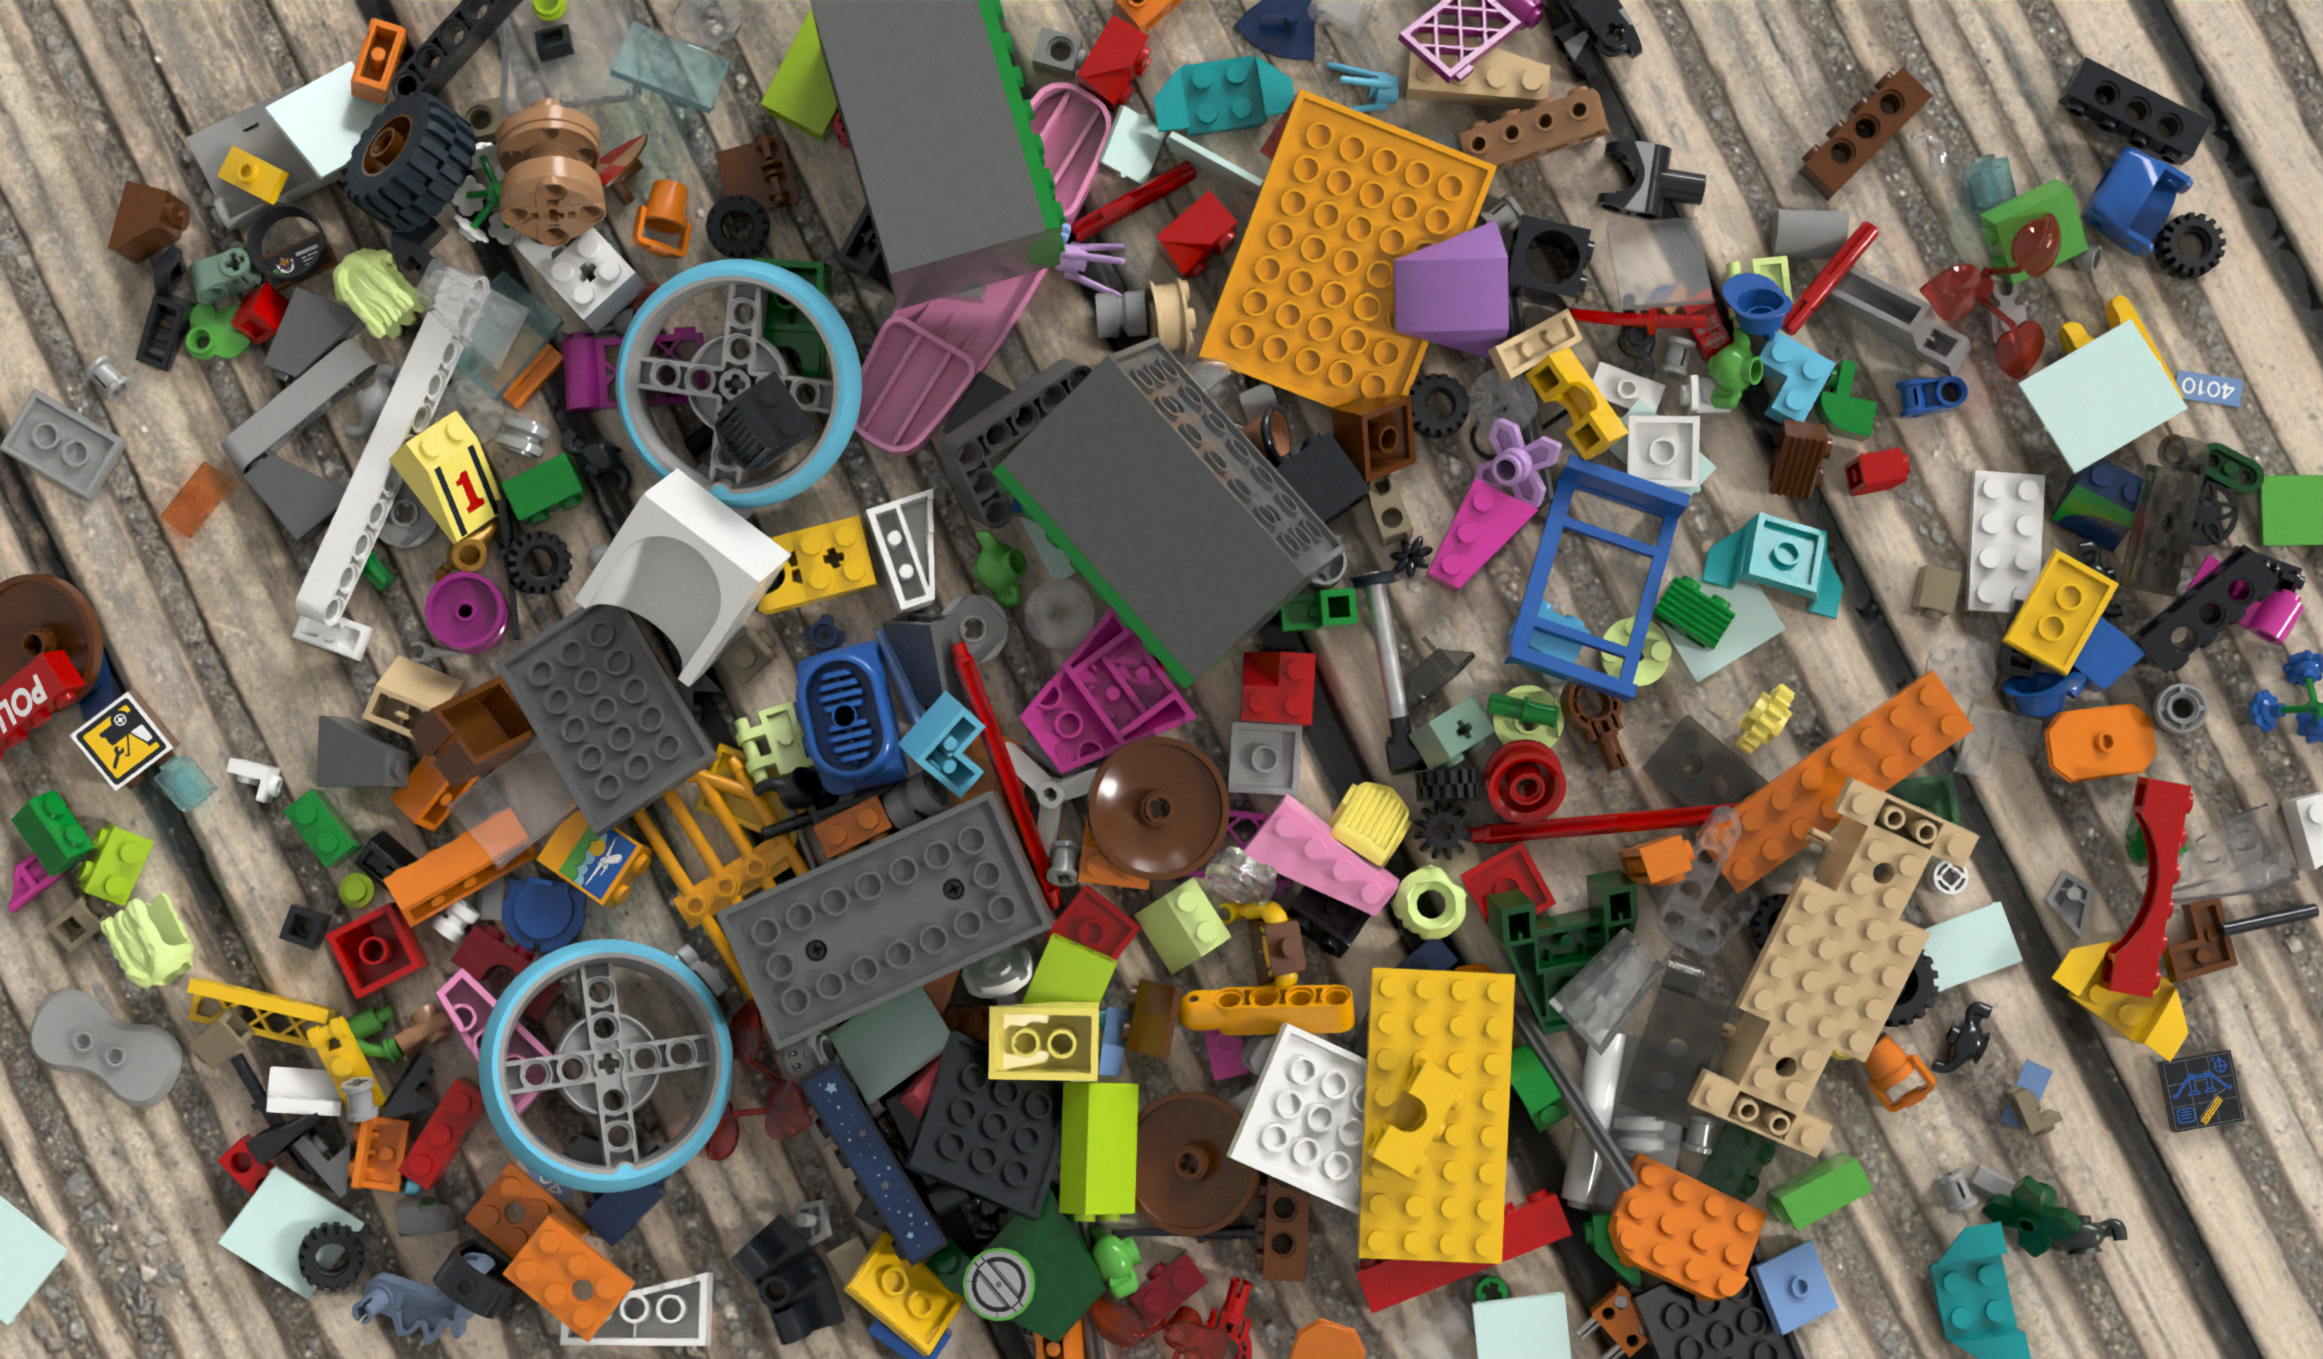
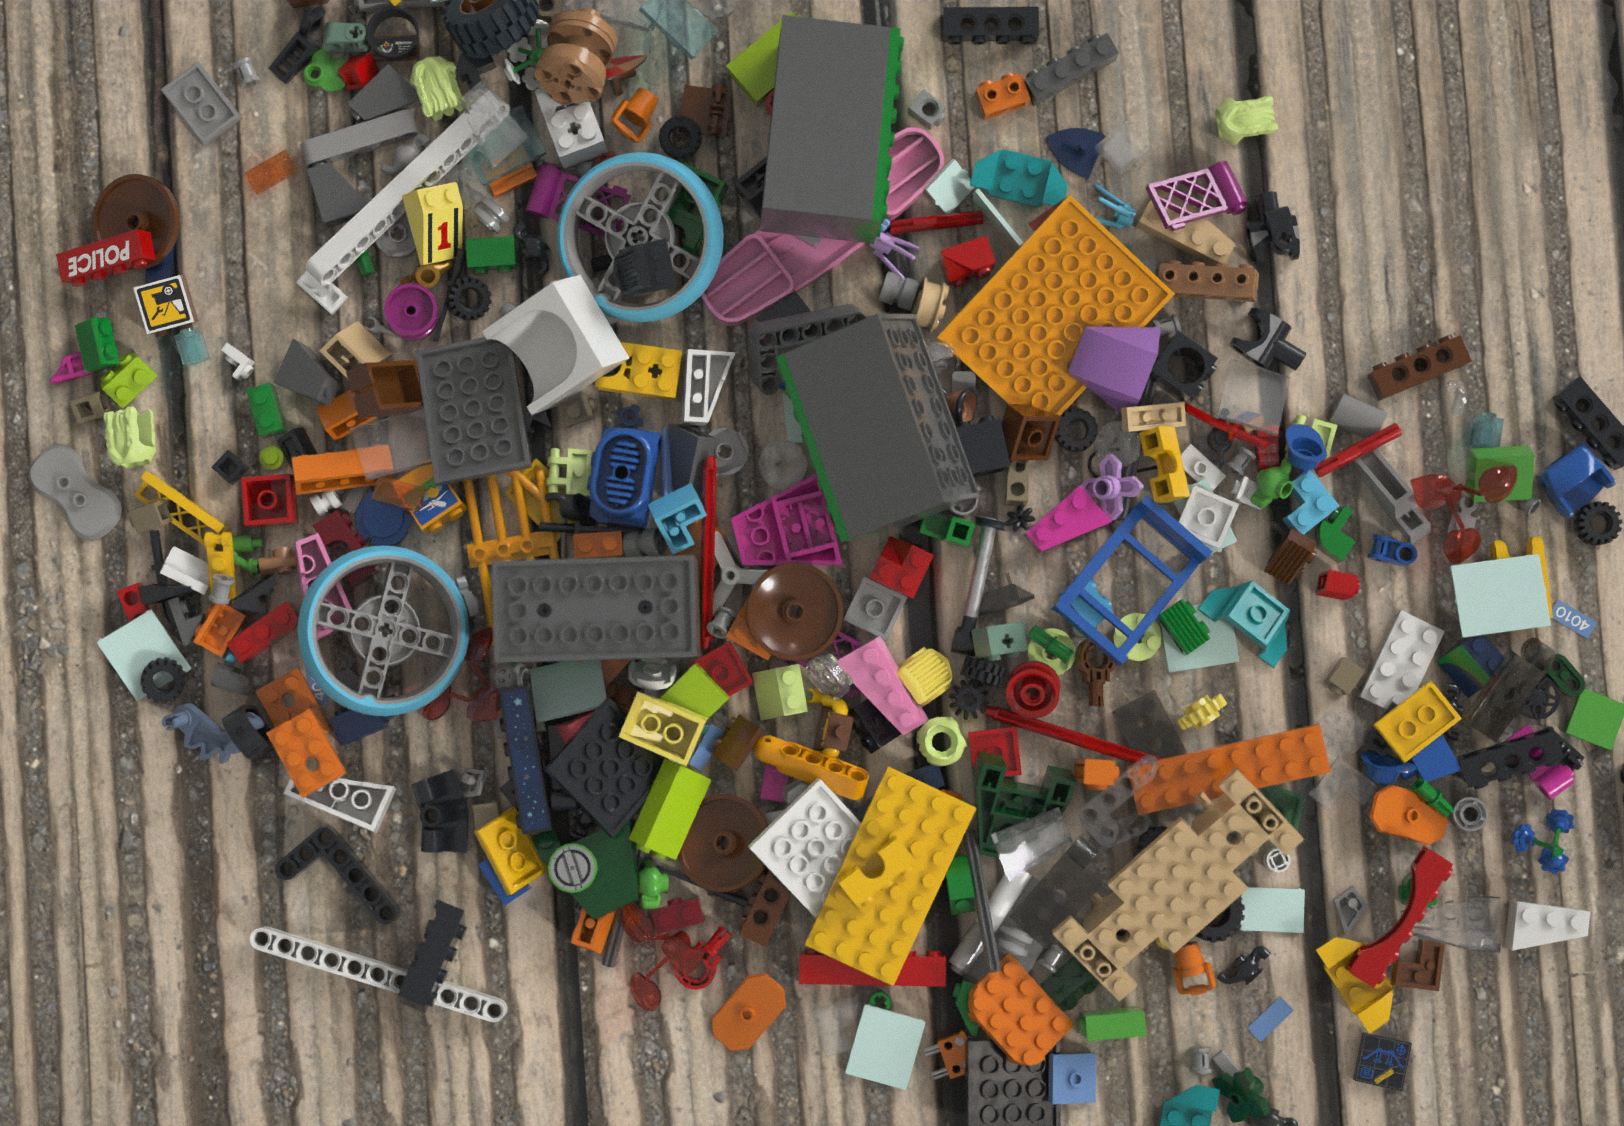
camera: 20 degrees right, 0 degrees up
bright green piece [973,530,1027,608] -> none
red slope [1077,15,1152,113] -> none
dark tan bracket [2004,1085,2063,1136] -> none
black bar [2217,903,2319,937] -> none
none -> clear orange plate [372,476,426,513]
none -> green axle [1412,778,1454,818]

